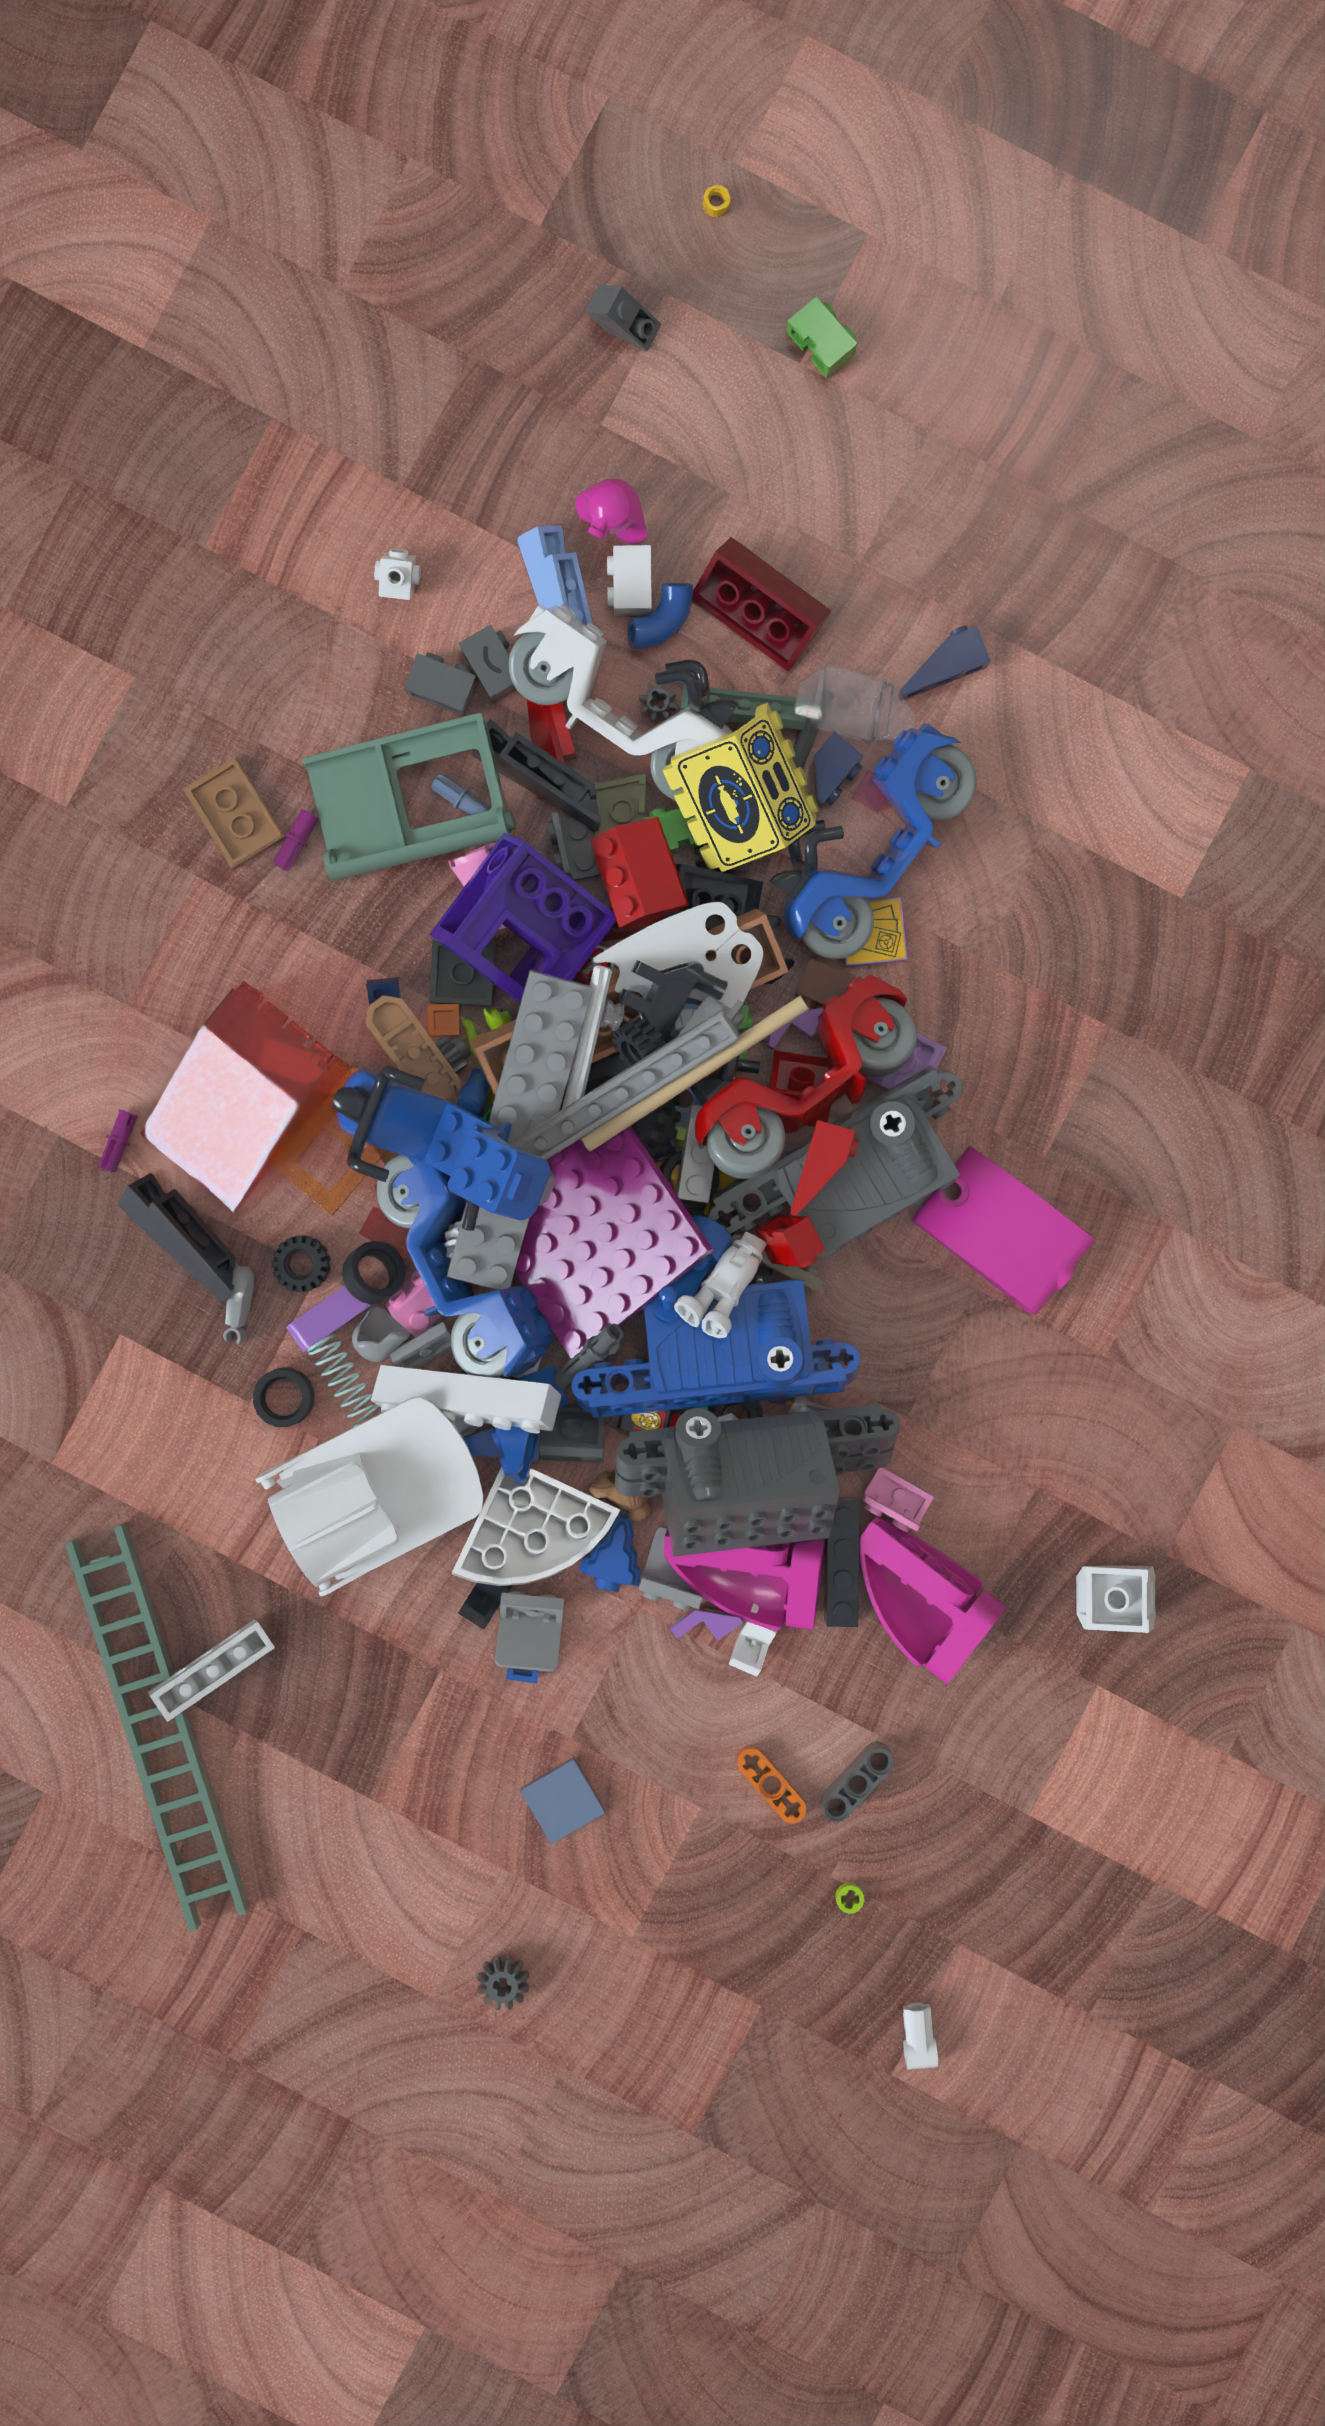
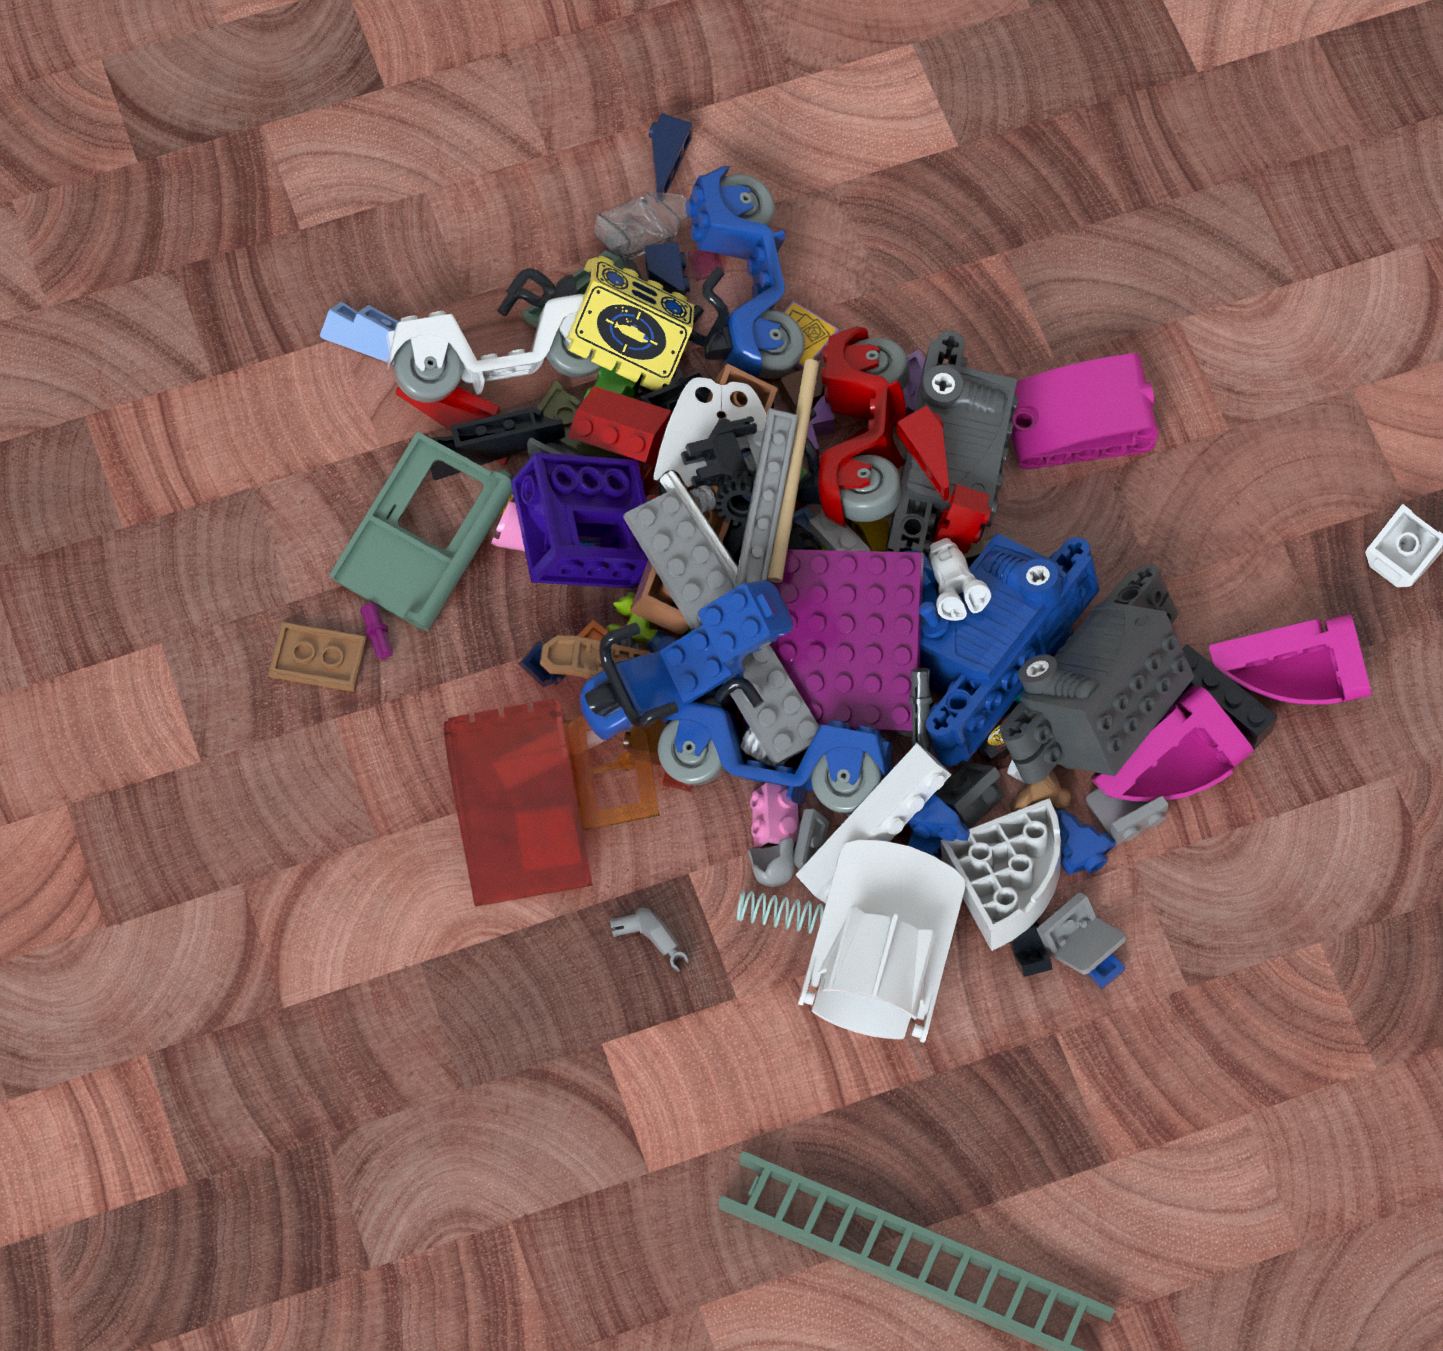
camera: 45 degrees left, 25 degrees down
magenta axle [99,1109,139,1172] -> none
black wedge [118,1173,236,1303] -> none
white brick [148,1619,275,1722] -> none
black tyre [253,1368,314,1427] -> none
black tyre [271,1236,331,1292] -> none
medium lavender beam [286,1286,374,1353] -> none
black tyre [342,1241,406,1304] -> none
clear red tile [358,1206,414,1264] -> none
white brick [374,549,421,600] -> none
dark grey brick [404,652,478,717] -> none
pearl dark grey plate [429,940,496,1006] -> none
sand blue axle [431,774,491,815] -> none
dark grey brick [458,624,517,704] -> none
dark grey gear [477,1954,530,2010] -> none
sand blue tile [520,1757,605,1845] -> none
dark pink piece [575,478,647,545] -> none
dark grey slope [584,284,661,351] -> none
white brick [607,545,652,616] -> none
blue cylinder [627,583,693,649] -> none
dark grey gear [639,684,677,723] -> none
medium lavender slope [670,1606,743,1641] -> none
dark red slope [692,537,831,672] -> none
yellow axle [702,184,731,218] -> none
white slope [729,1603,777,1677] -> none
orange beam [737,1745,806,1824] -> none
bright green brick [786,296,857,379] -> none
dark grey beam [821,1741,894,1822] -> none
bright pink bracket [860,1467,934,1533] -> none

